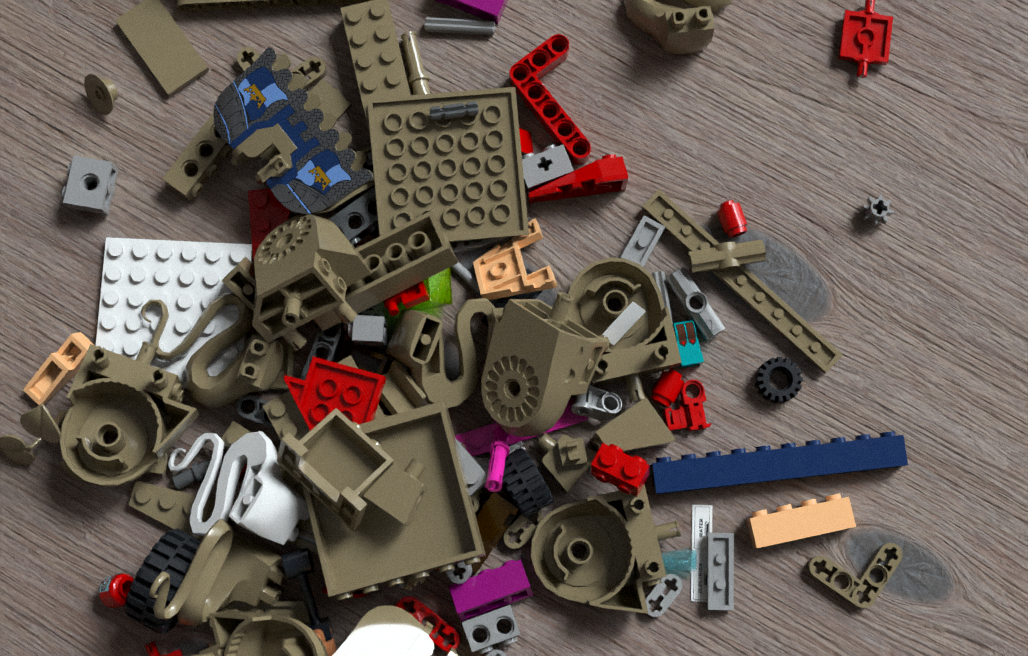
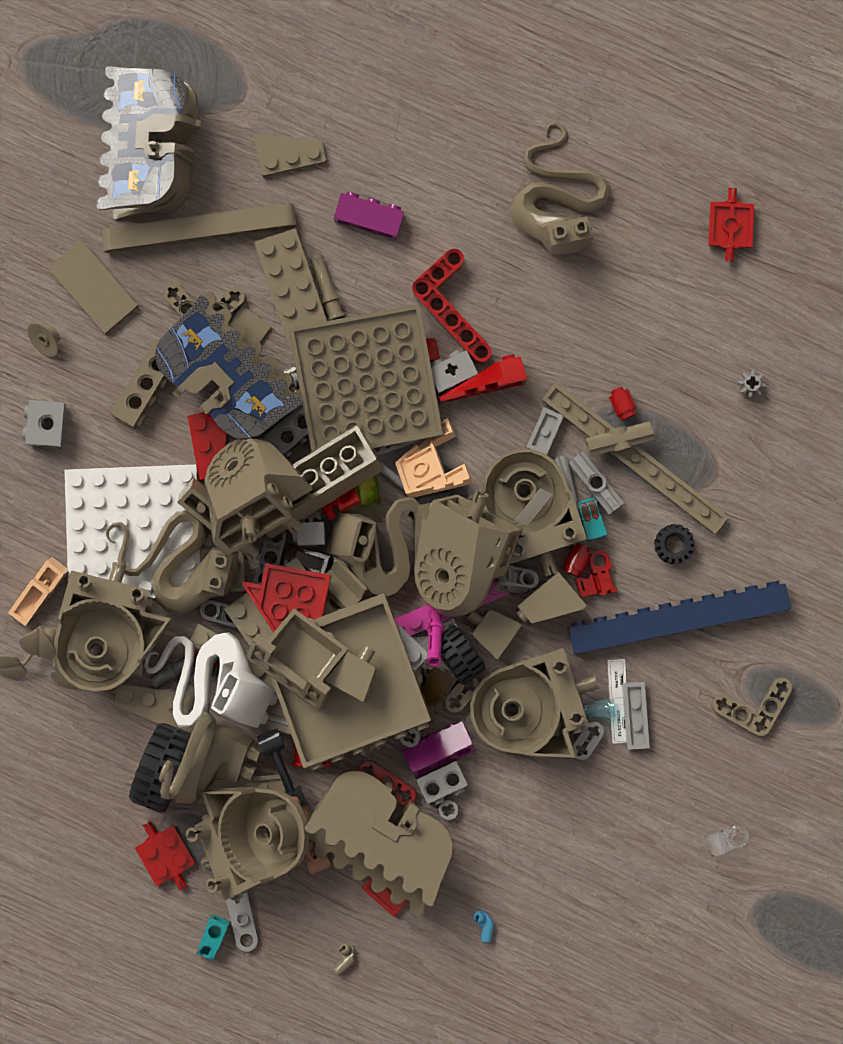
camera: 10 degrees left, 5 degrees up
red head [99,573,134,609] -> none
light grey axle [424,17,495,35] -> none
dark grey axle [429,101,479,121] -> none
dark tan tile [558,437,588,468] -> none
red brick [591,443,650,497] -> none
light nougat brick [746,493,856,549] -> none

